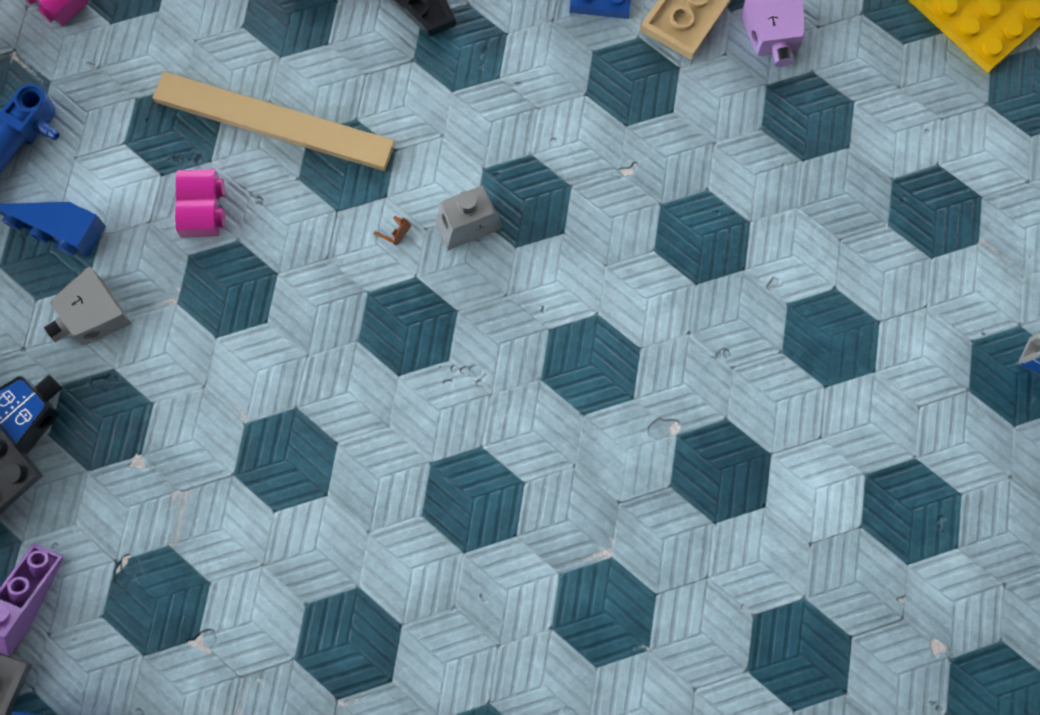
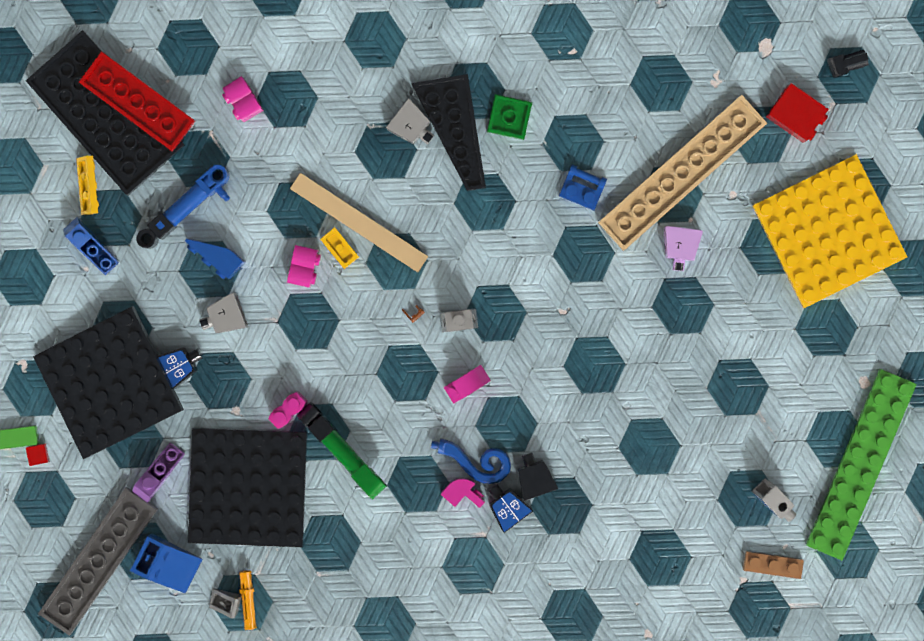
camera: 15 degrees right, 15 degrees up
none -> black plate [188,428,307,547]
none -> dark pink brick [268,391,308,429]
none -> green piece [297,402,387,500]
none -> yellow plate [320,227,359,269]
none -> blue plant [431,438,511,484]
none -> dark pink brick [441,477,485,508]
none -> dark pink brick [443,365,491,404]
none -> blue torso [489,484,533,533]
none -> black torso [518,452,558,501]

